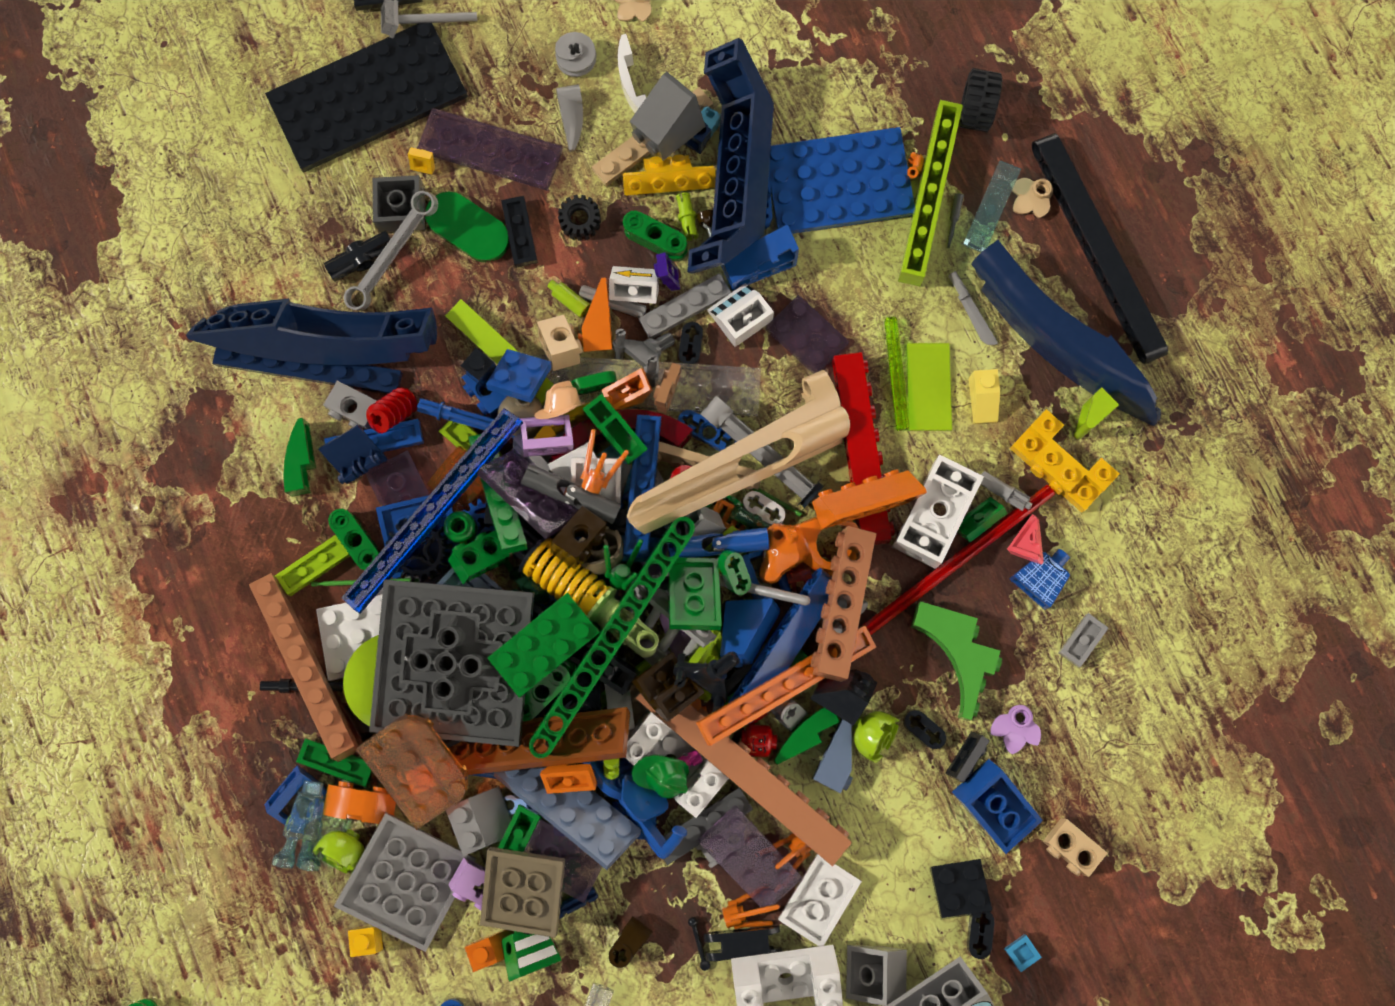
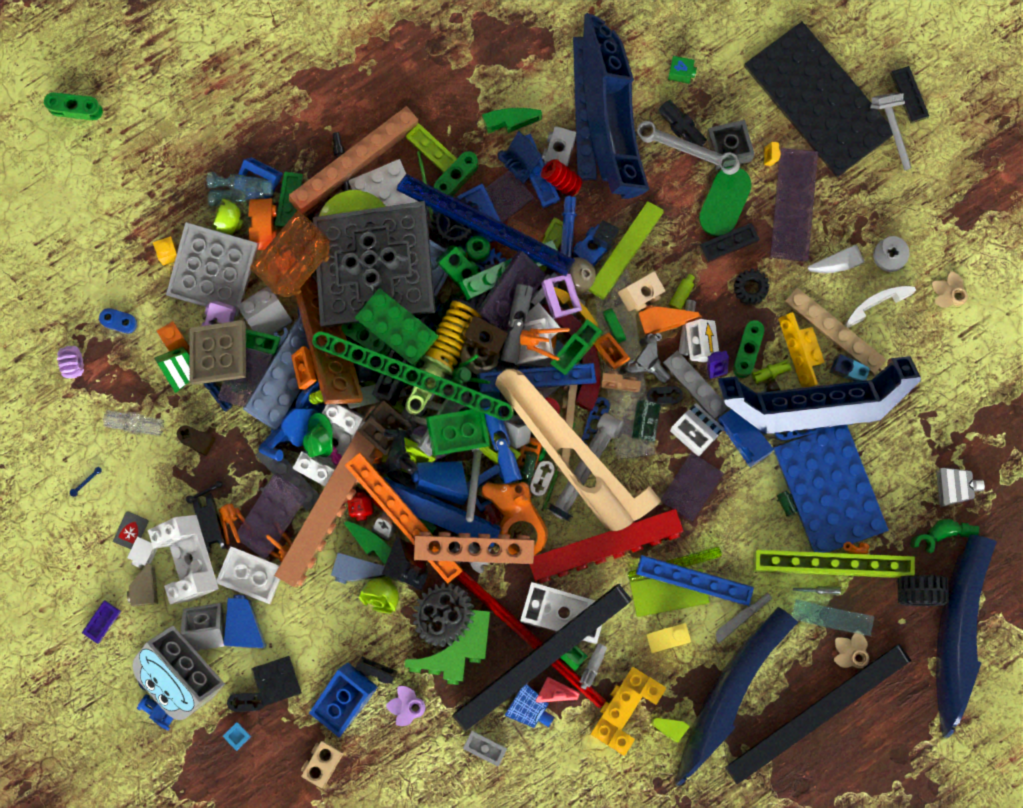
camera: 80 degrees right, 0 degrees up
blue plate [486,349,552,403] -> none
light nougat piece [534,381,585,419] -> none
dark grey slope [630,71,706,161] -> none
green beam [718,550,751,595] -> none
orange slope [812,469,927,530] -> none
black beam [903,710,946,749] -> none
none -> blue slope [224,595,266,649]
none -> dark grey gear [412,583,475,647]
none -> black beam [452,584,632,731]
none -> clear green slope [632,400,661,442]
none -> blue tile [636,555,754,606]
none -> green brick [668,56,697,84]
none -> dark green pin [777,491,798,517]
none -> green piece [910,519,979,553]
none -> light grey torso [936,468,985,507]
none -> dark blue slope [936,535,997,738]

